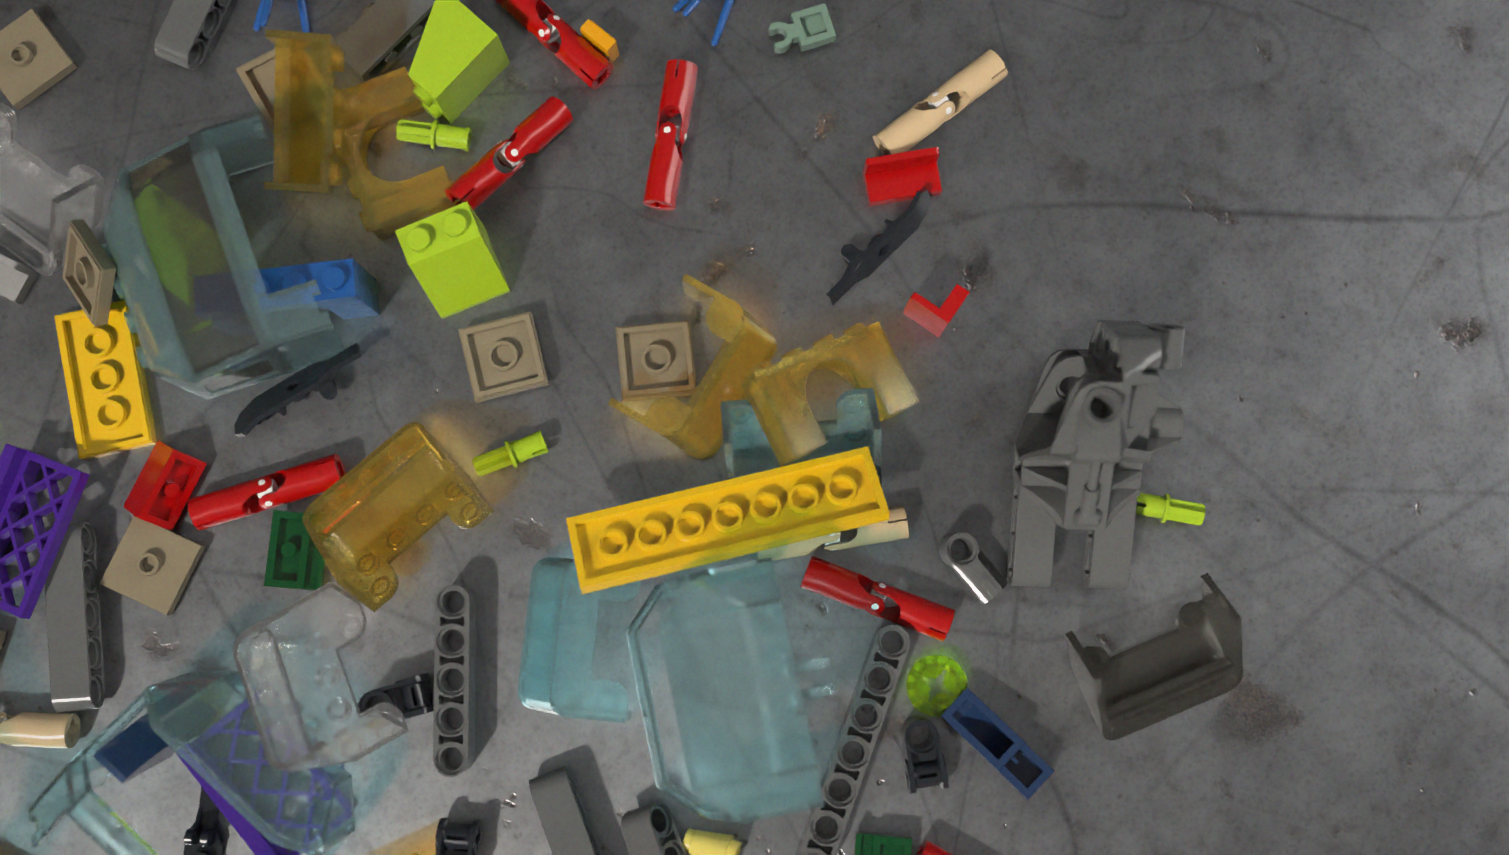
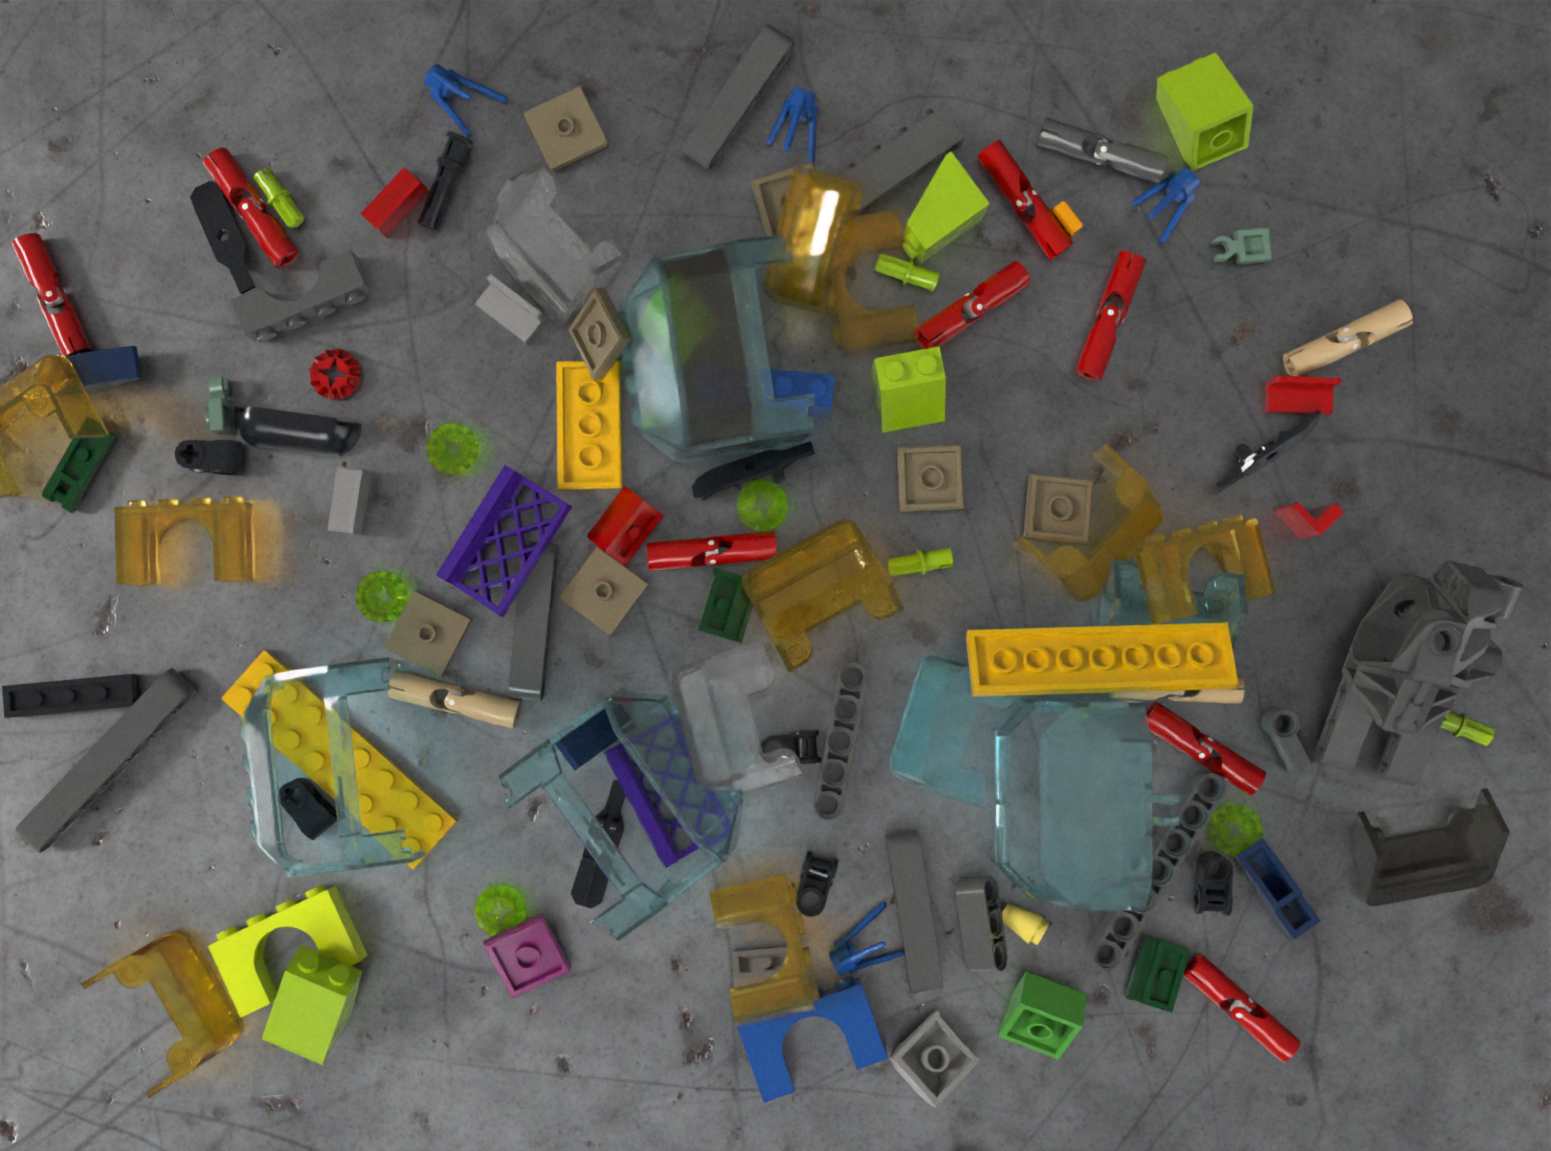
camera: 10 degrees right, 5 degrees up
none -> clear neon green gear [737,480,788,531]

